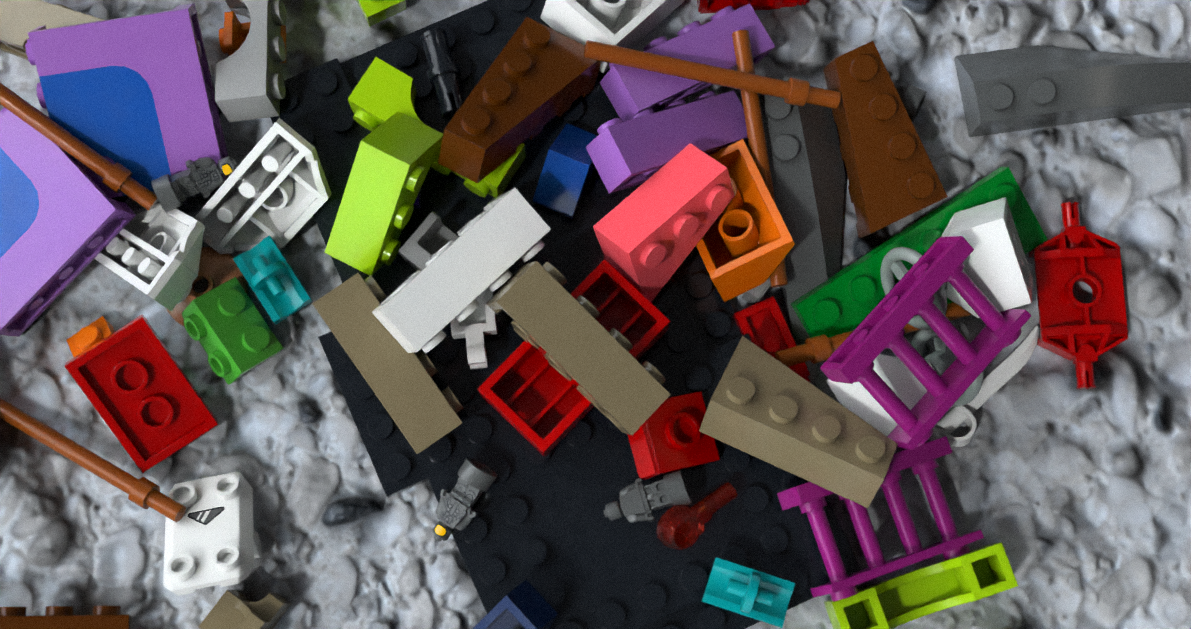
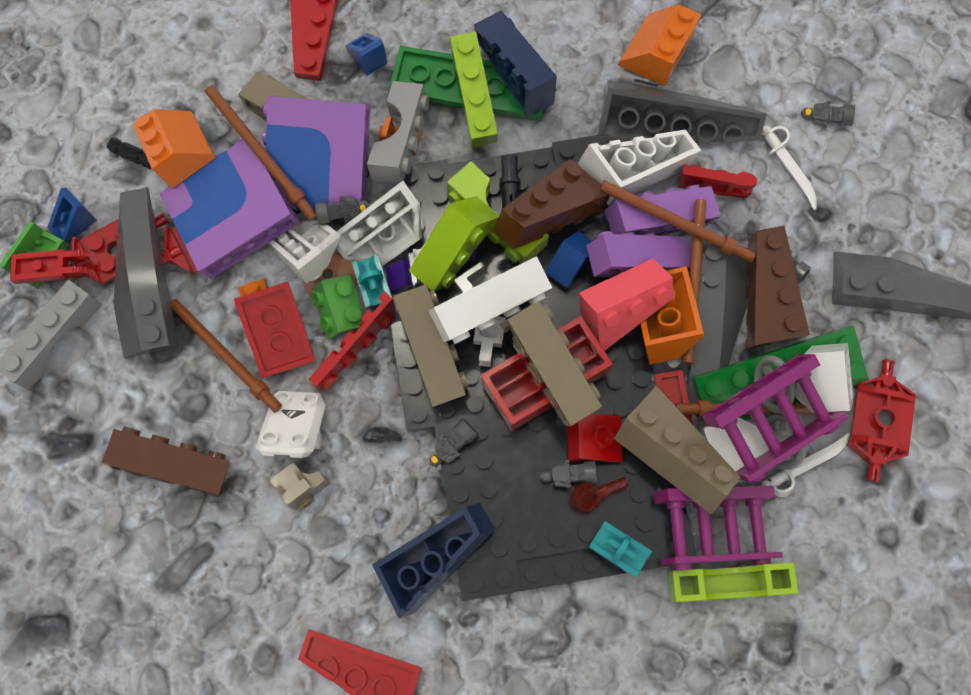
camera: 20 degrees right, 5 degrees down
none -> red wing [308,291,397,392]
none -> dark purple tile [386,259,413,294]

